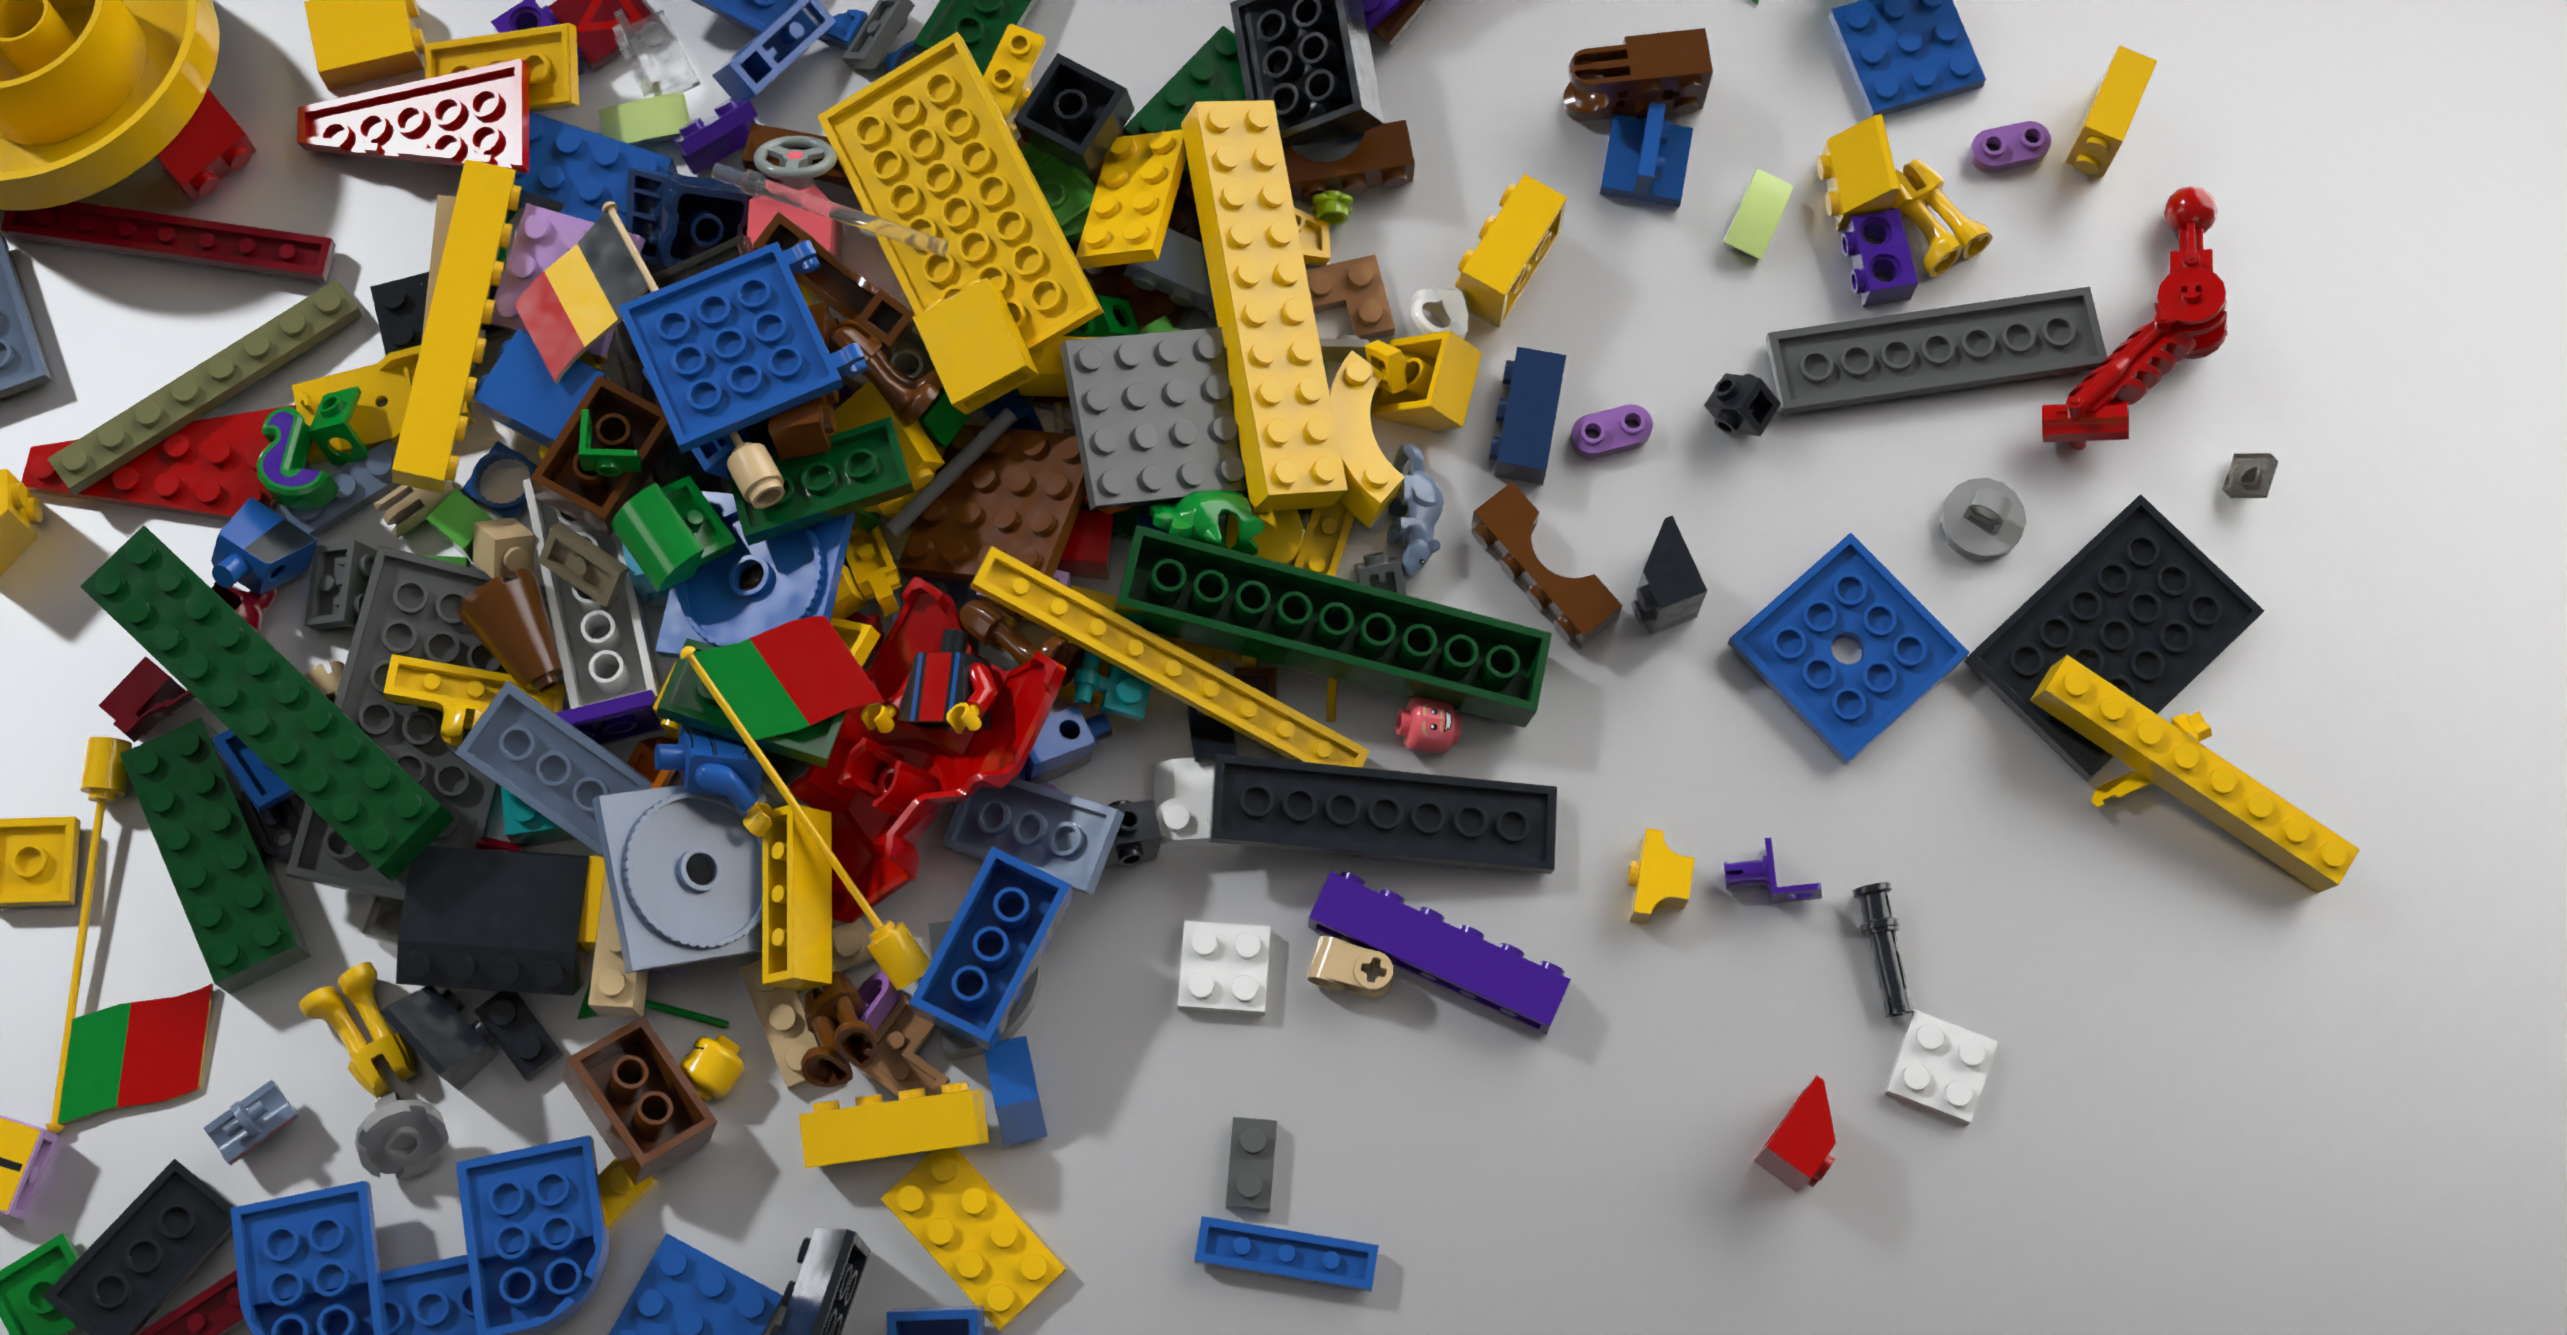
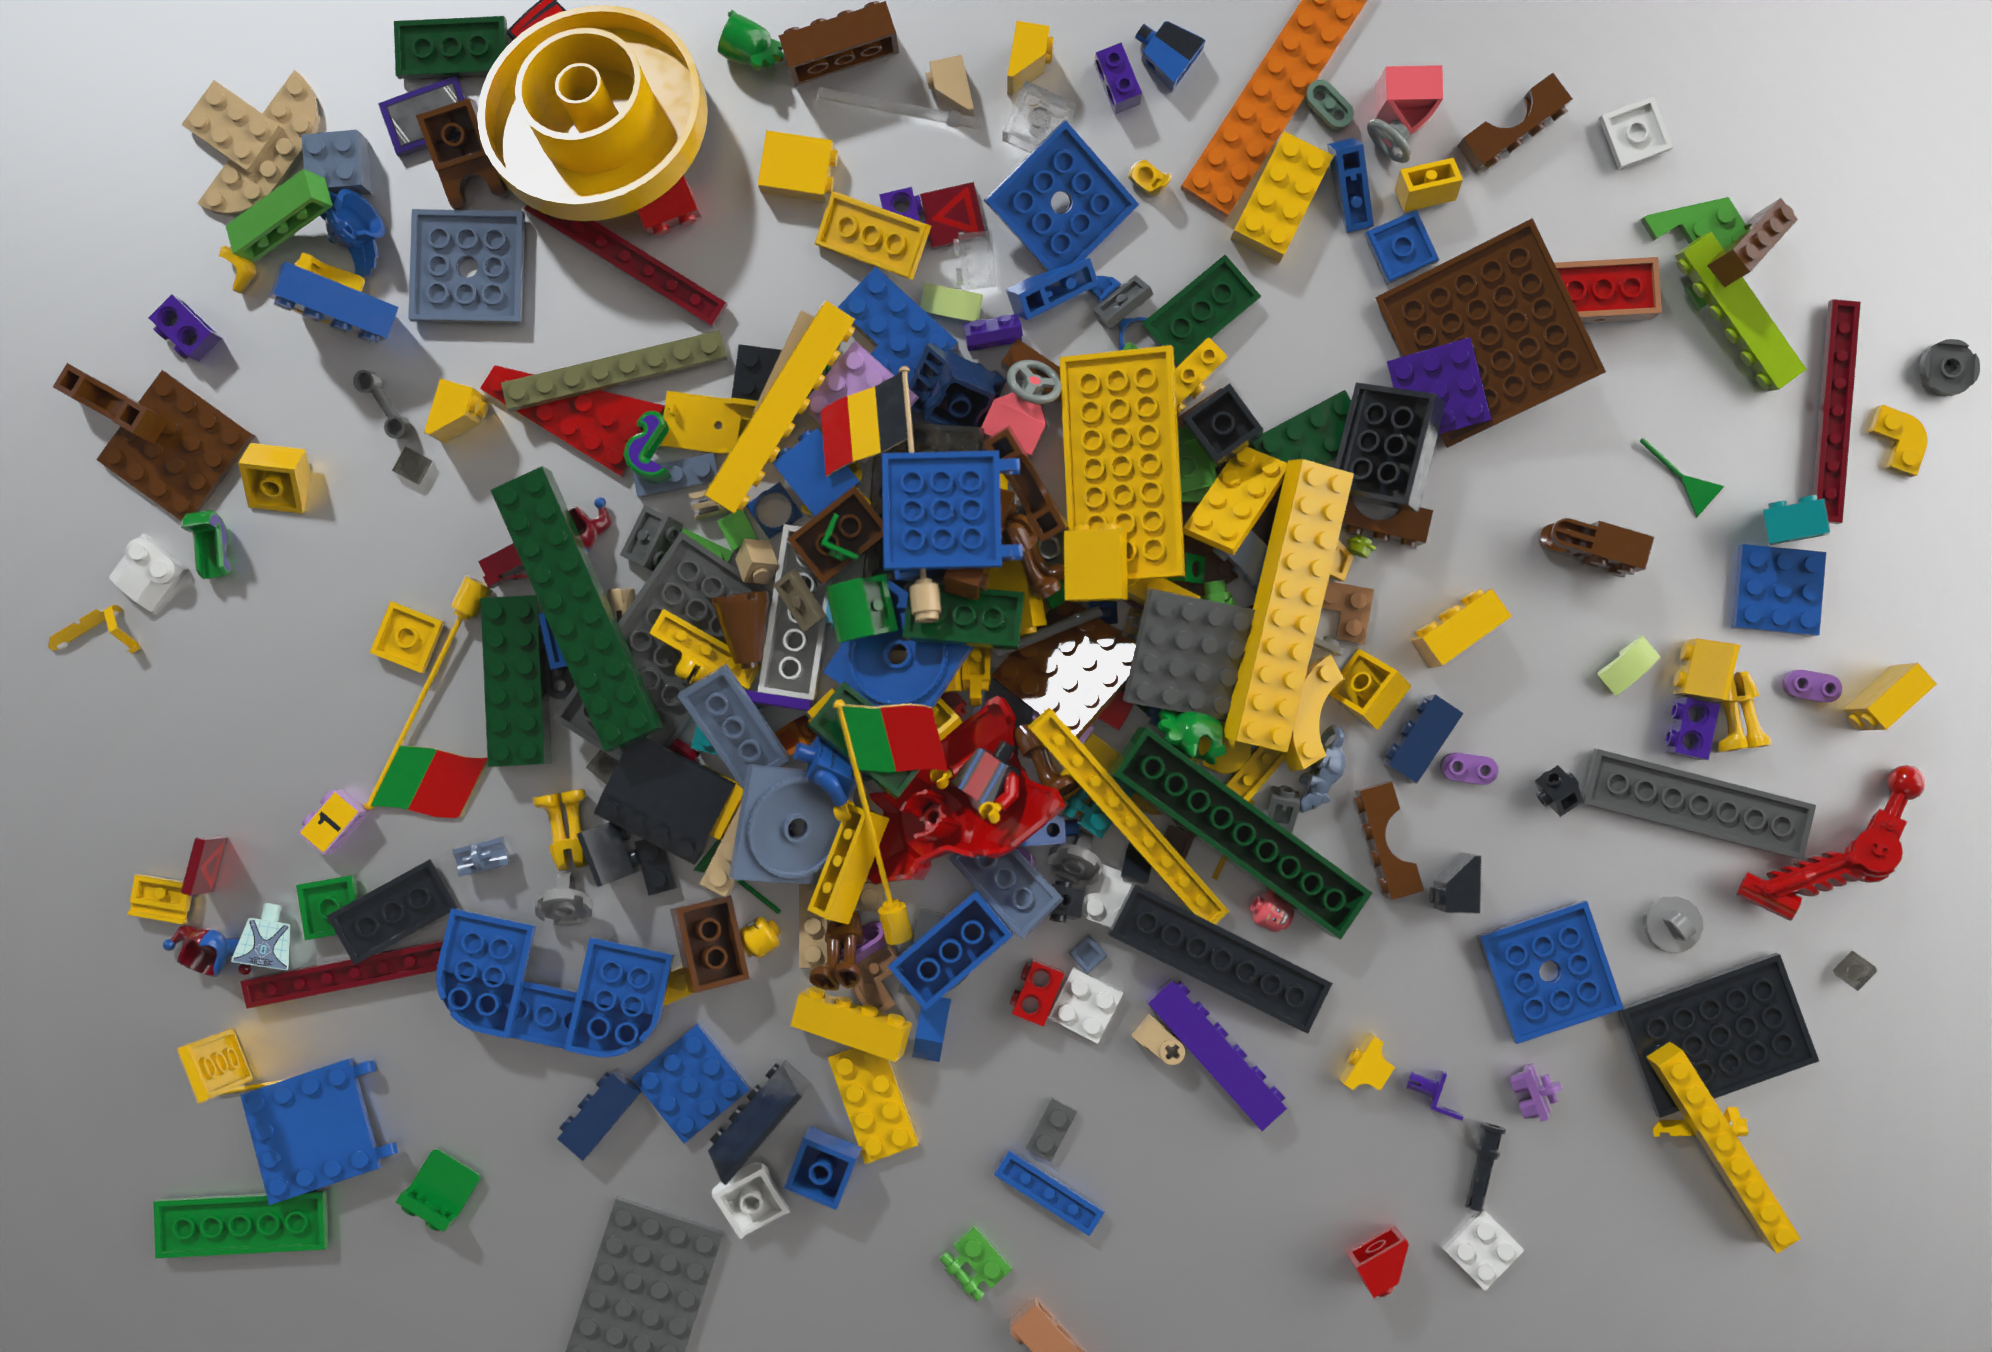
camera: 30 degrees right, 15 degrees up
blue torso [211,497,318,594] -> none
wing [297,58,529,173] -> none
green bracket [308,386,369,466] -> none
clear bar [711,163,949,257] -> none
yellow plate [1364,340,1408,394] -> none
white piece [1410,287,1470,339] -> none
blue bracket [1600,102,1693,207] -> none
none -> red brick [1009,959,1065,1027]
none -> light grey tile [1046,829,1103,885]
none -> sand blue tile [1068,934,1108,974]
none -> medium lavender hips [1510,1063,1562,1121]

